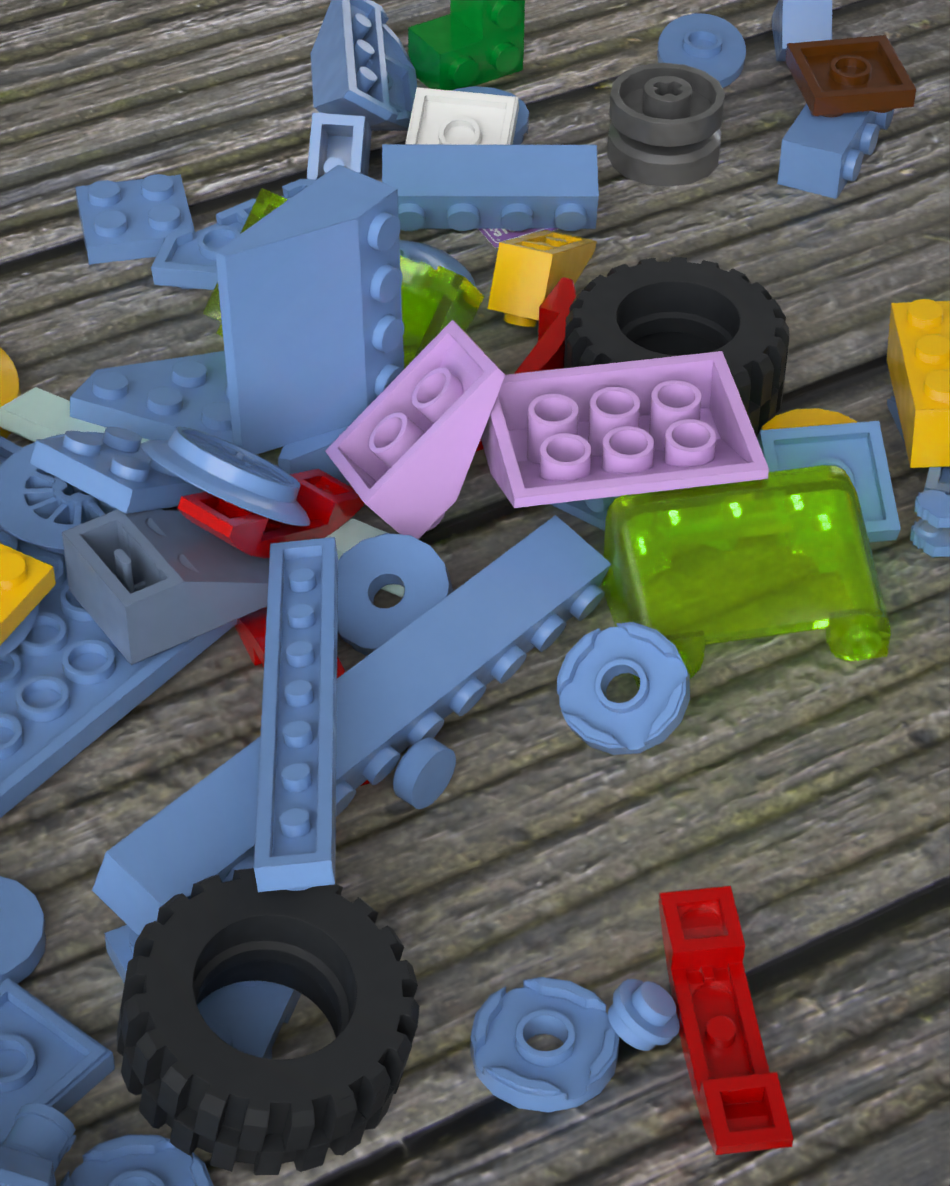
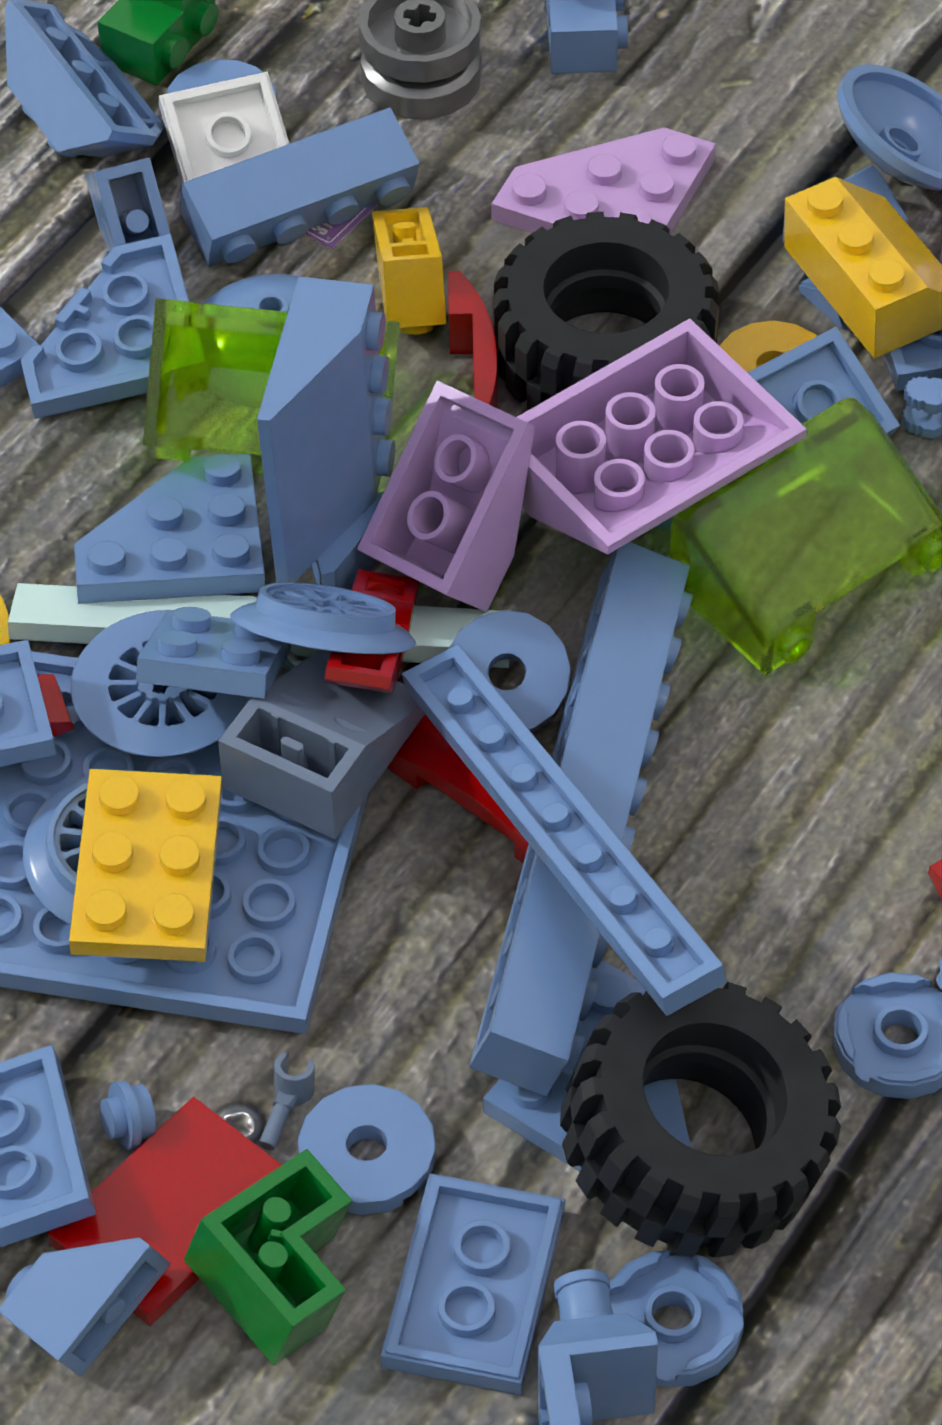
camera: 25 degrees left, 10 degrees up
medium blue tile [393,737,456,809] -> none
medium blue tile [557,622,690,755] -> none
none -> lavender plate [491,127,716,234]

